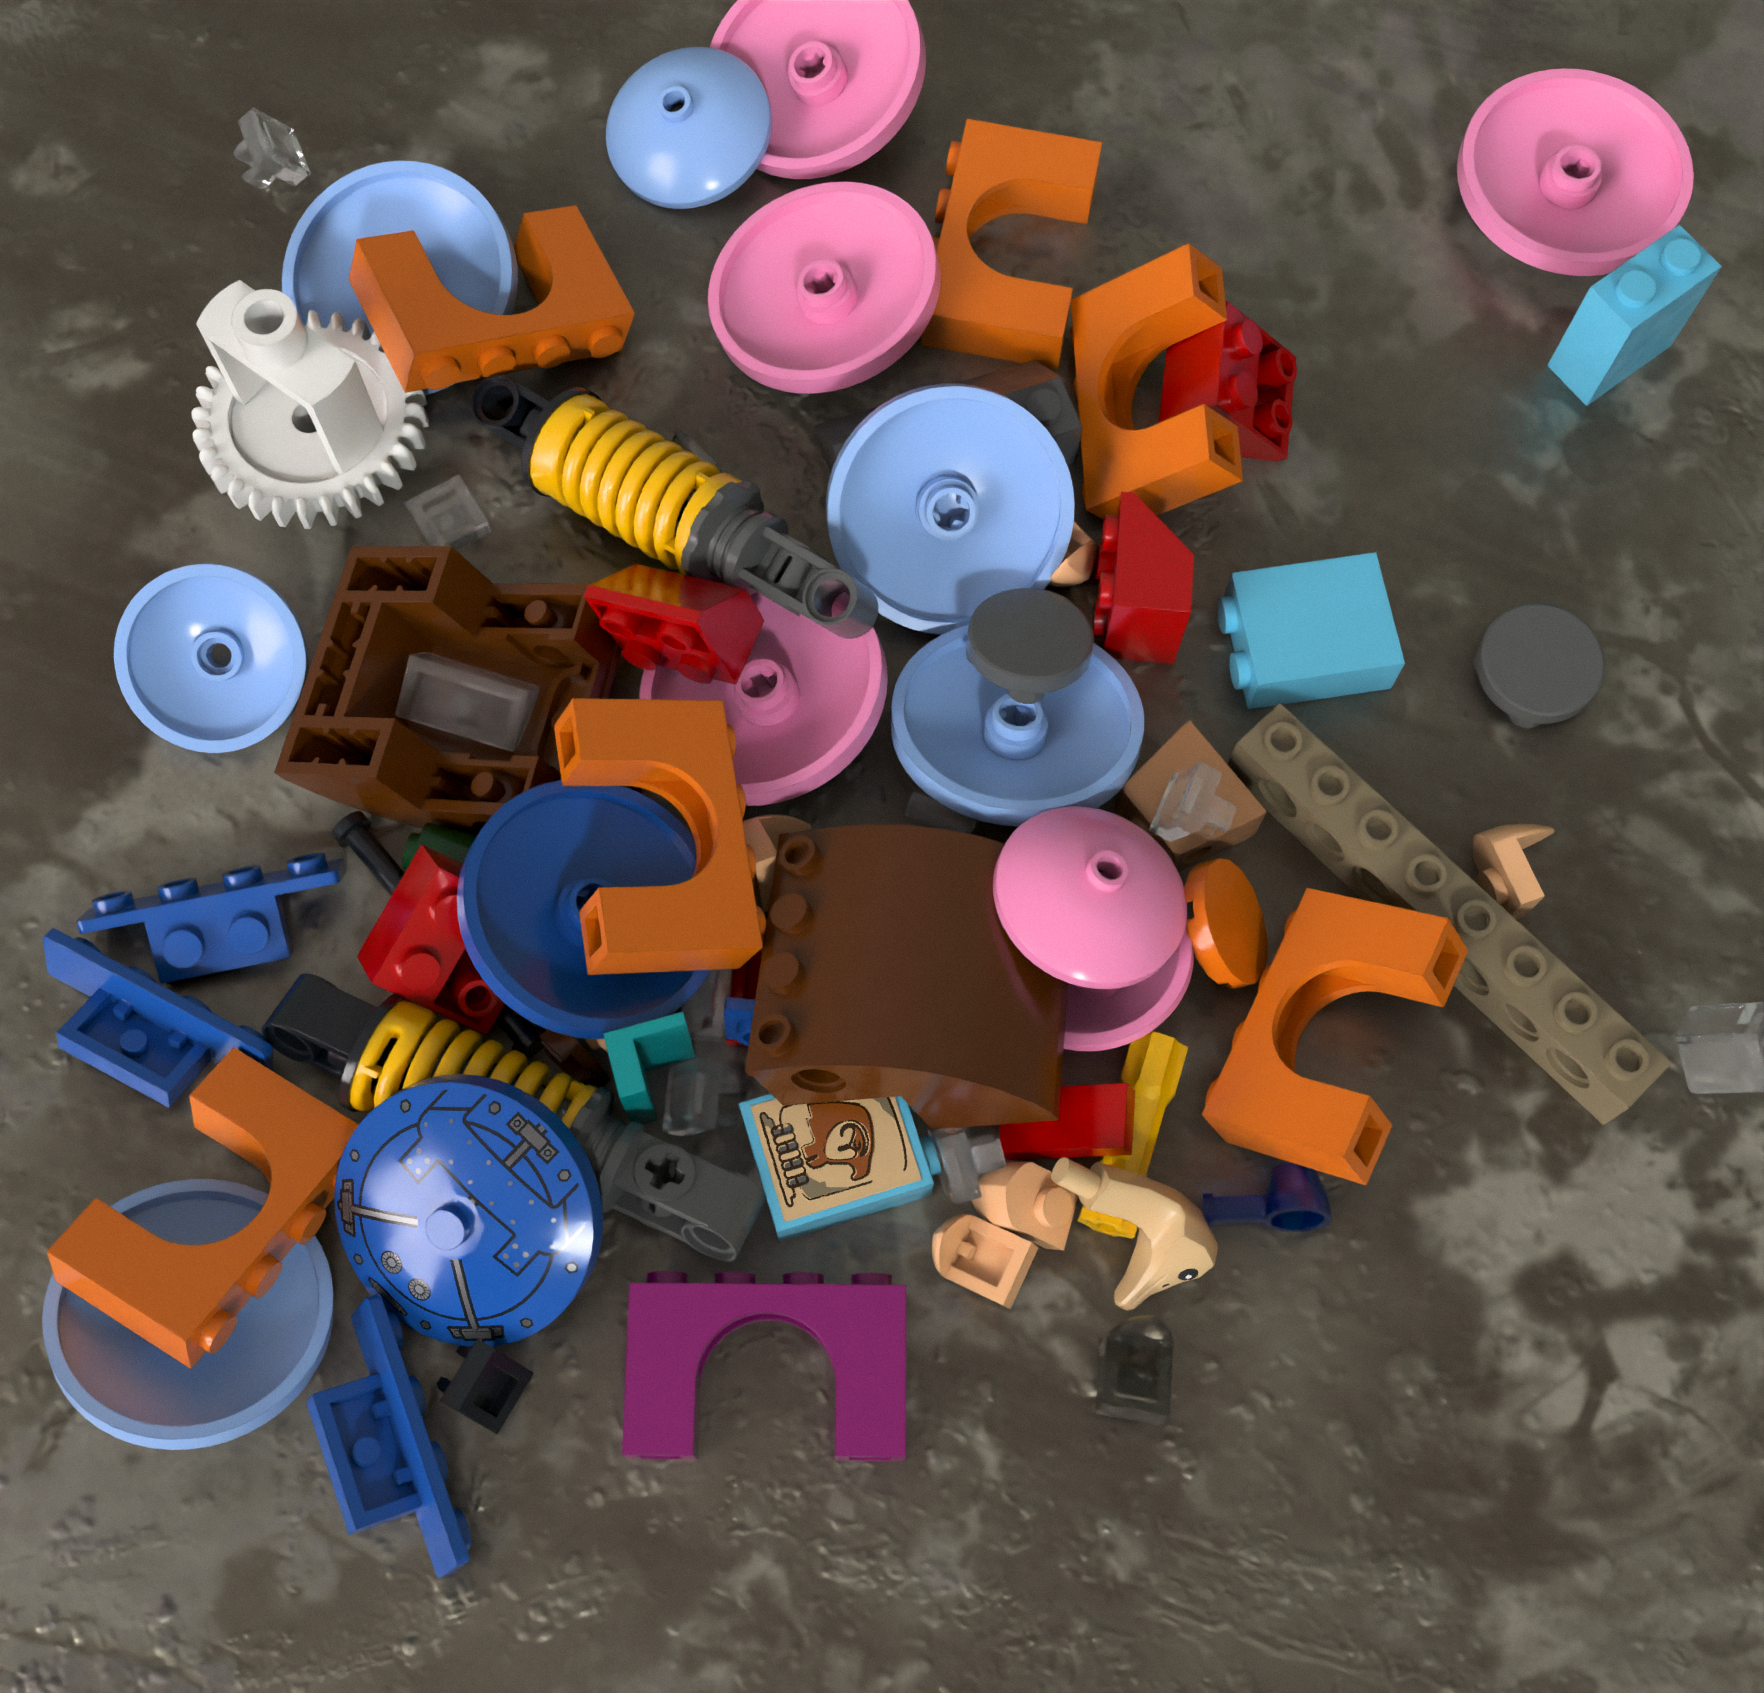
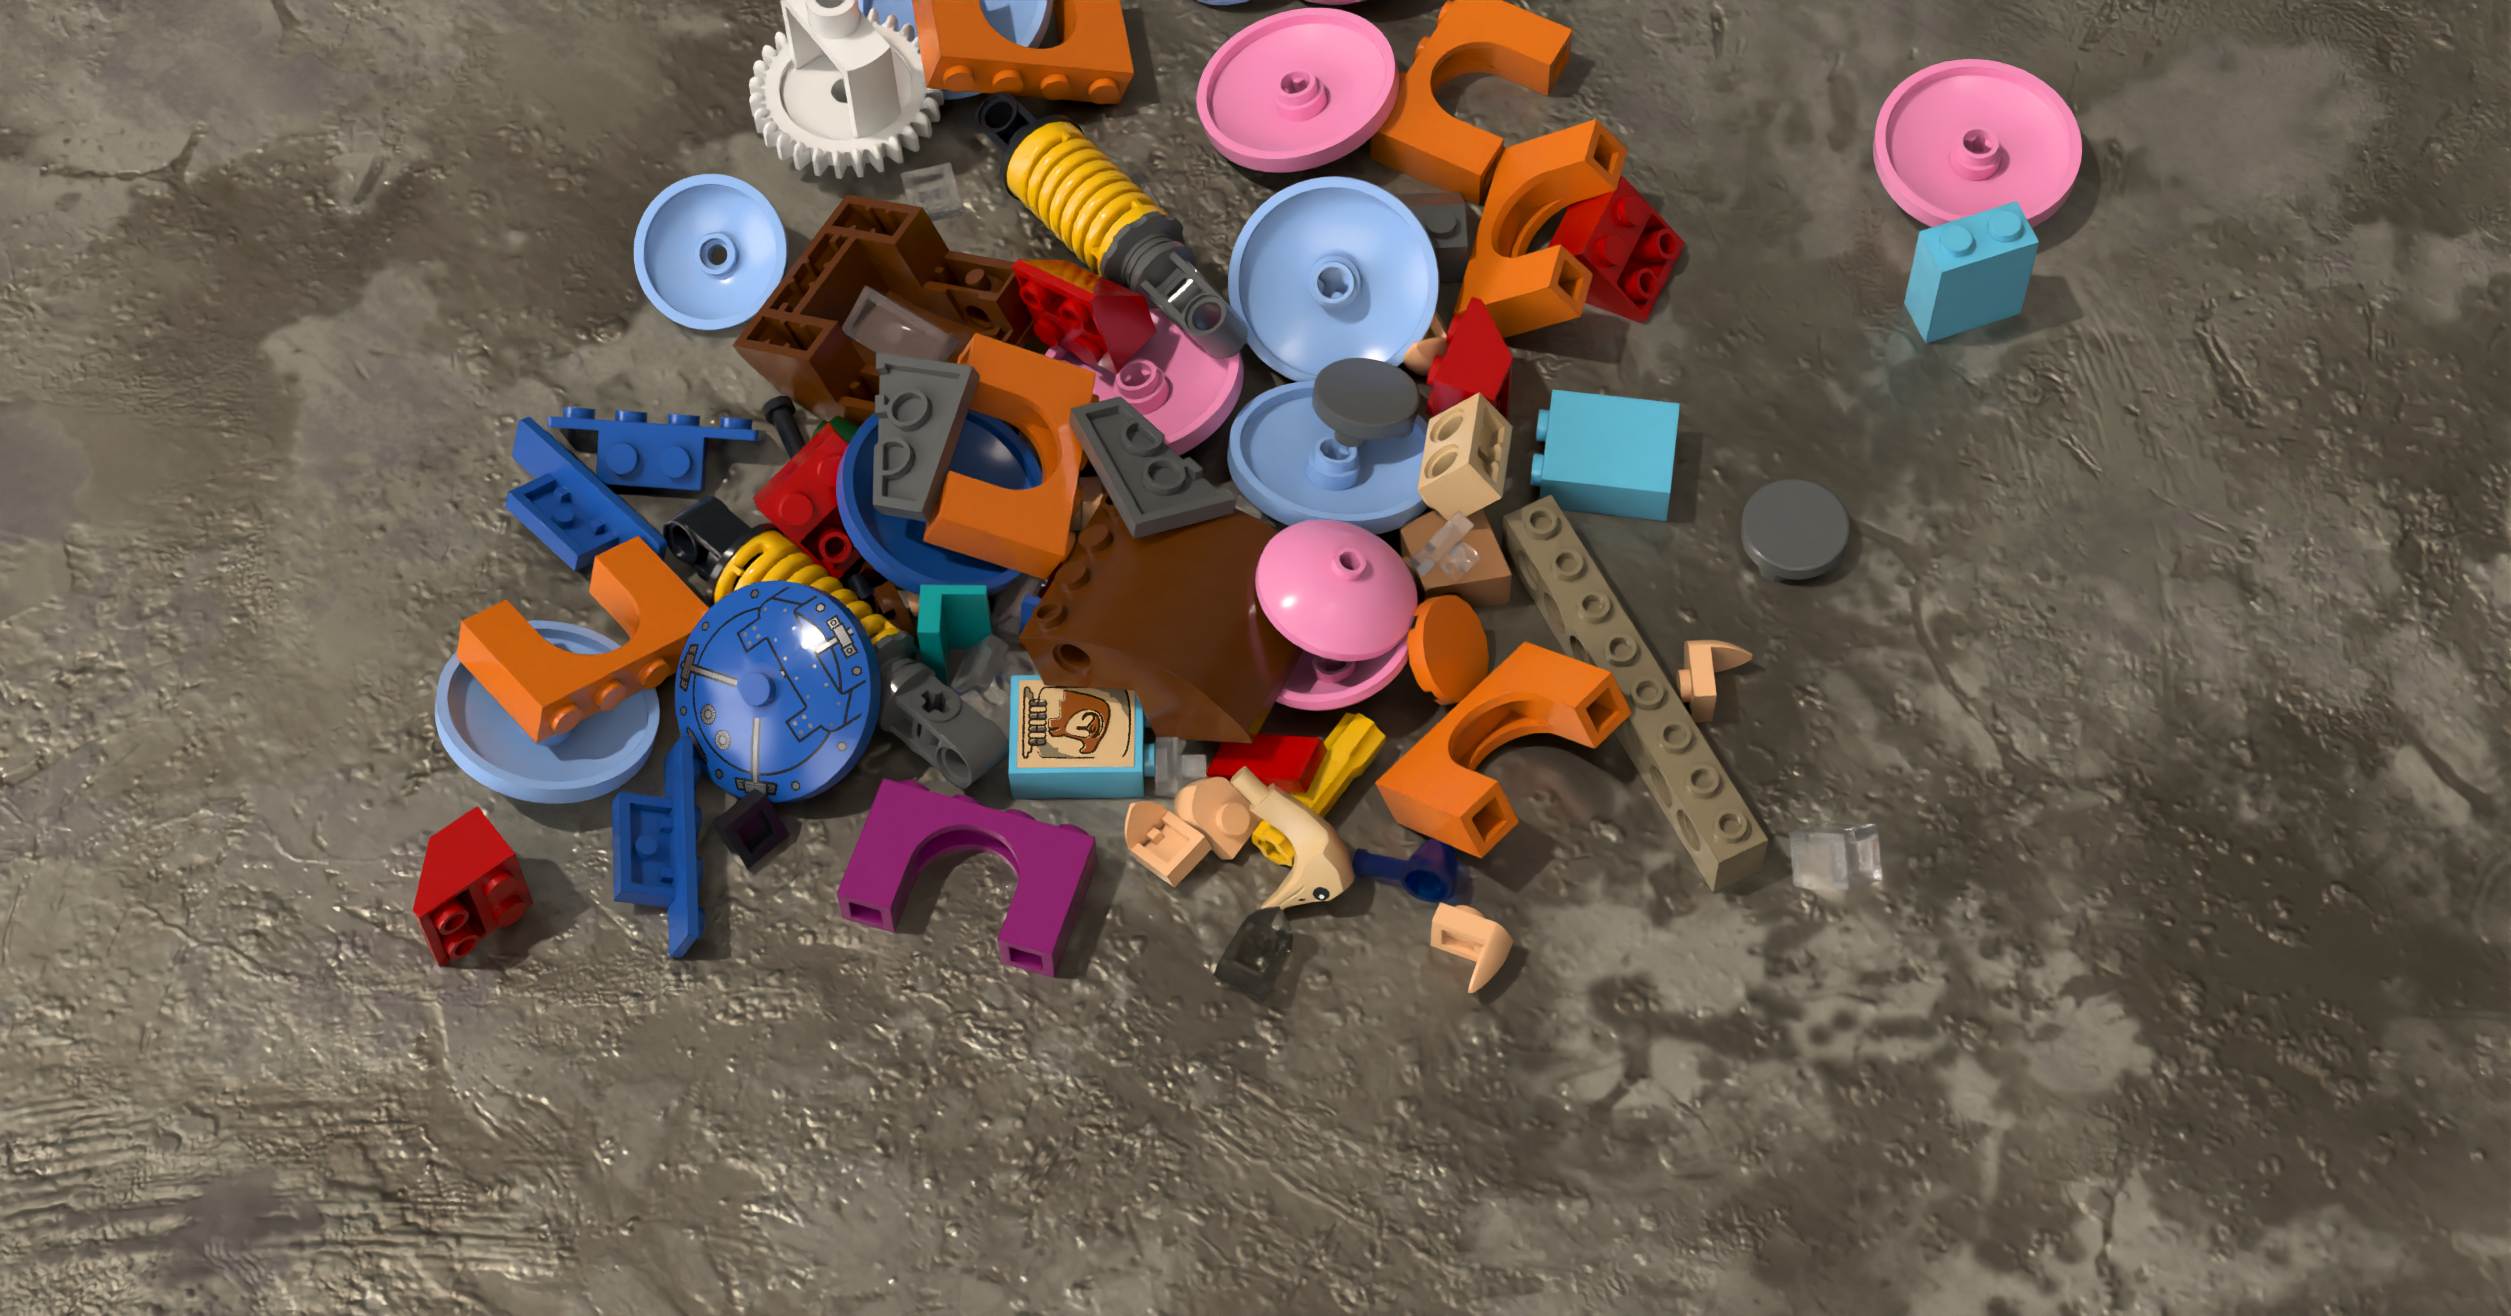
camera: 20 degrees right, 10 degrees down
none -> red slope [413,806,534,967]
none -> dark grey wing [873,352,980,522]
none -> dark grey wing [1069,396,1236,539]
none -> tan brick [1417,392,1513,524]
none -> light nougat plate [1431,902,1514,993]

